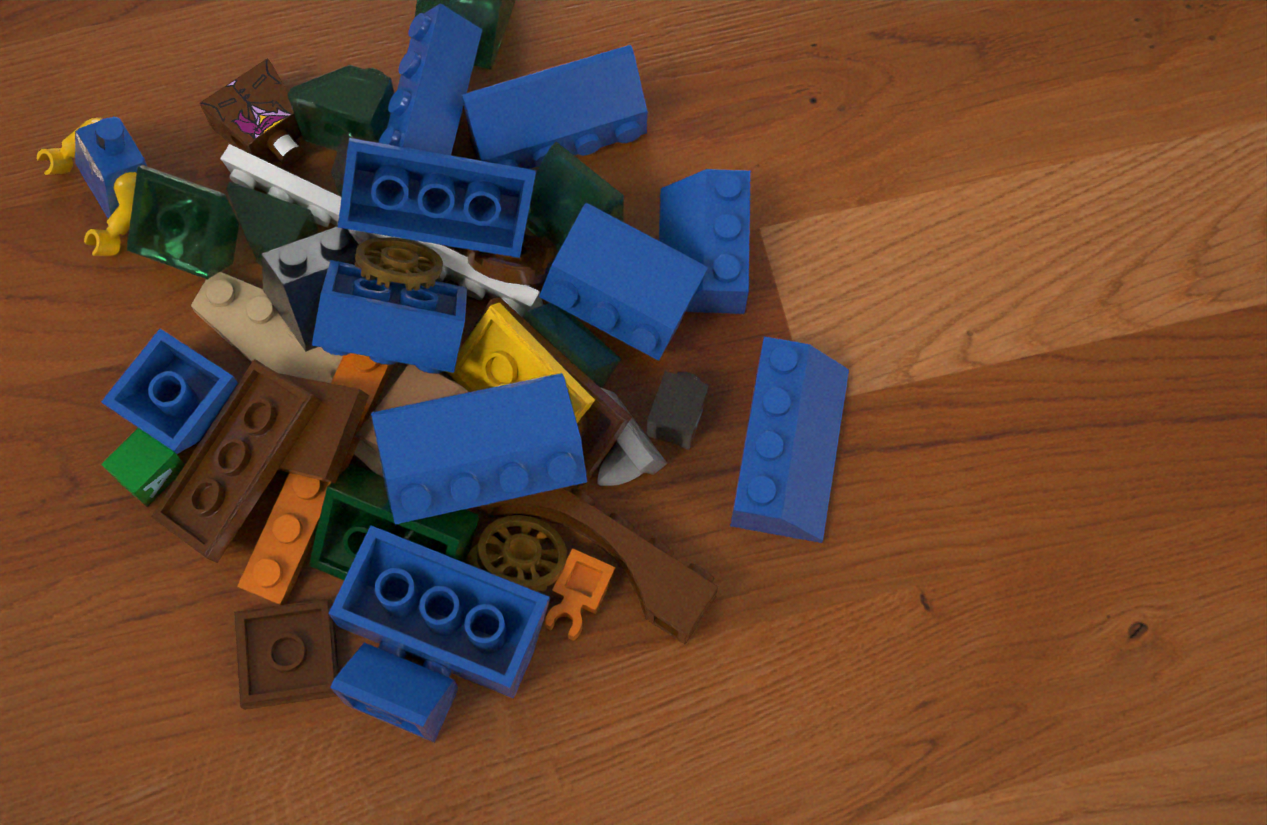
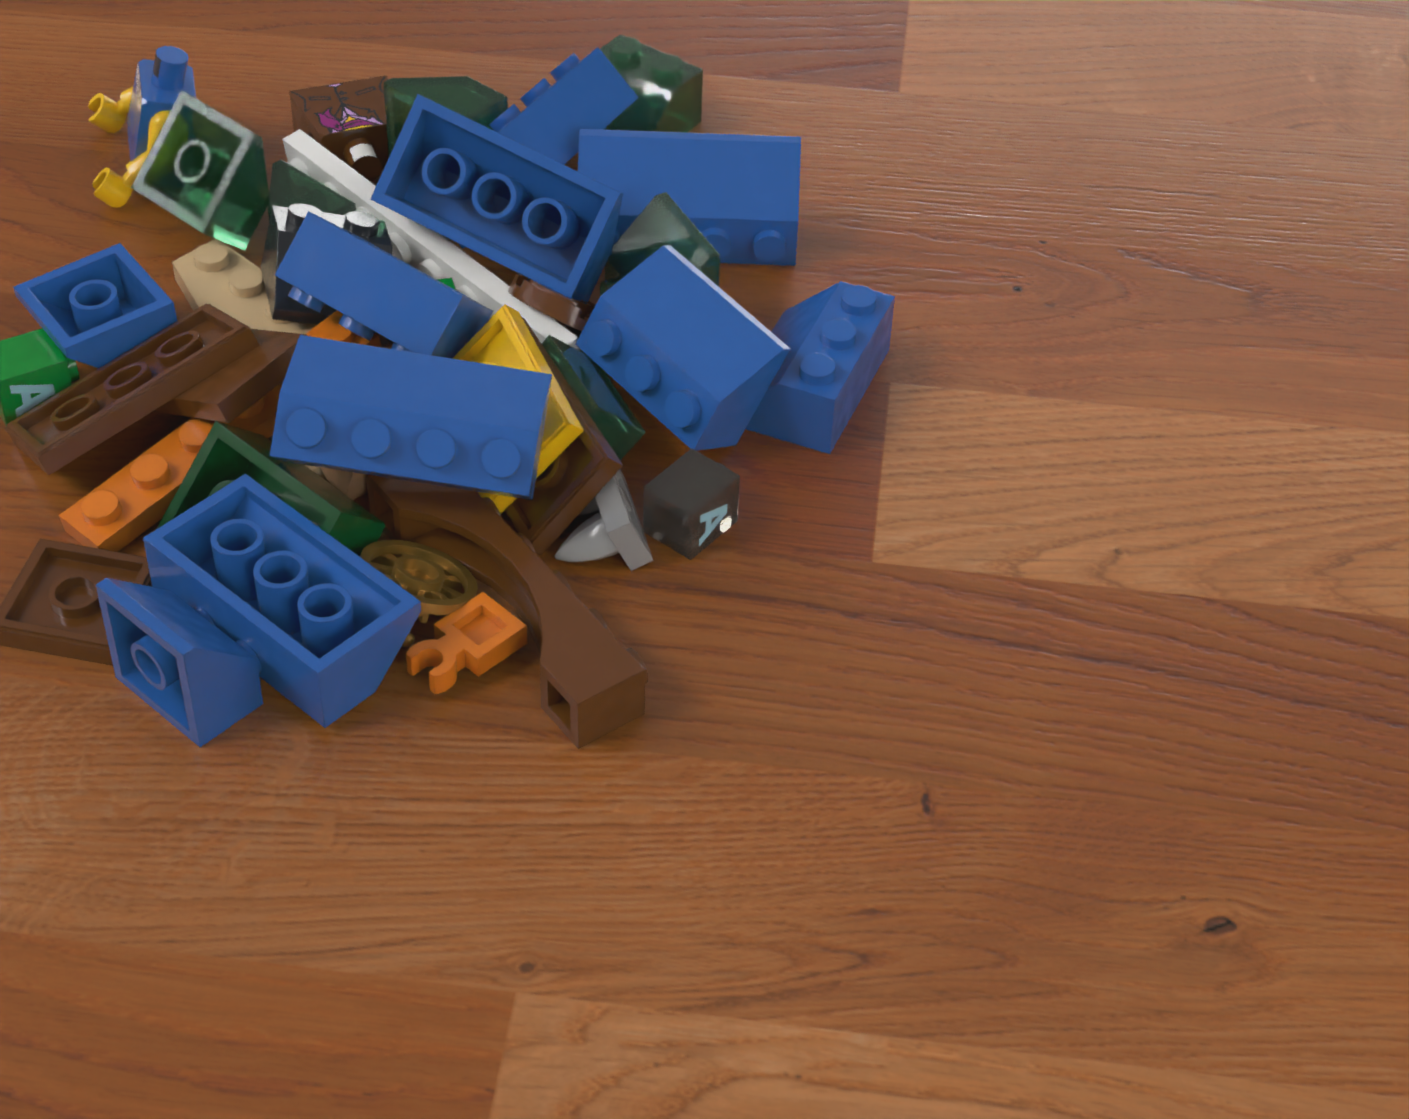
camera: 20 degrees right, 25 degrees down
pearl gold wheel [355,238,443,291] -> none
blue slope [730,336,849,543] -> none

